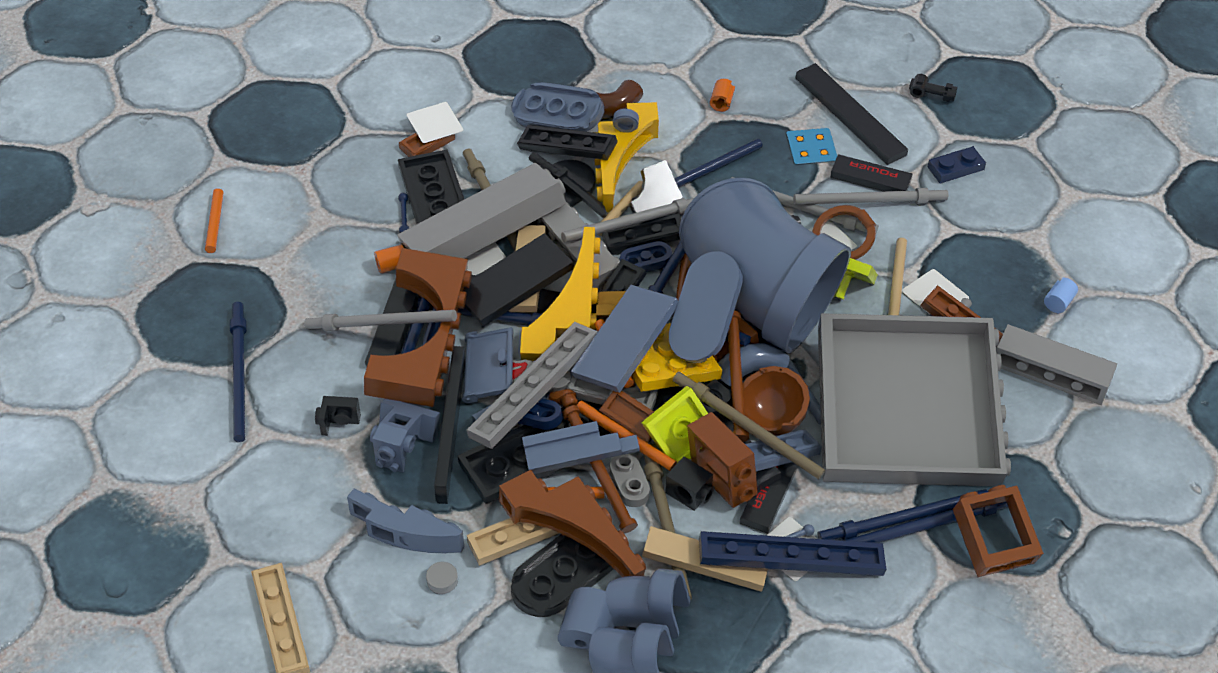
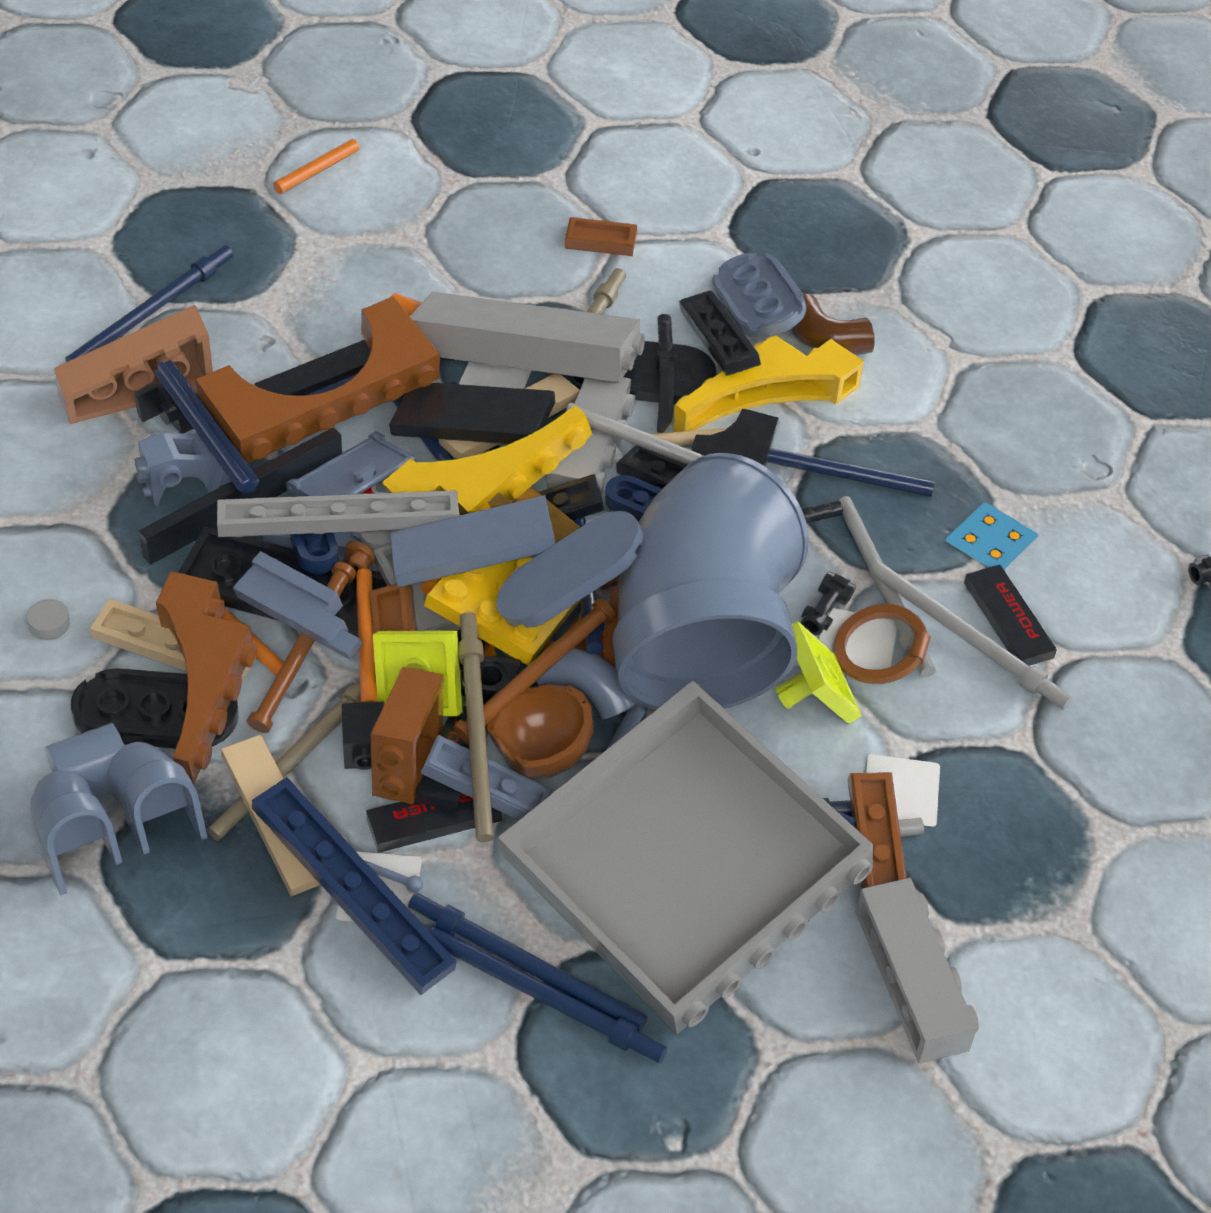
camera: 45 degrees right, 0 degrees up
light grey bar [304,310,457,331] -> none
sand blue slope [347,488,464,554] -> none
black tile [398,149,464,224] -> none
dark blue hinge [398,193,409,233] -> none
white sticker [406,102,464,143] -> none
light grey plate [610,454,650,507] -> none
sand blue tile [613,109,639,132] -> none
orange piece [710,78,735,112] -> none
black tile [796,63,908,165] -> none
tan bar [888,238,907,315] -> none
dark blue plate [927,146,986,184] -> none
dark orange window [953,485,1044,577] -> none
light blue piece [1044,277,1078,313] -> none
none -> nougat wedge [54,305,213,424]
none -> dark blue axle [155,360,259,494]

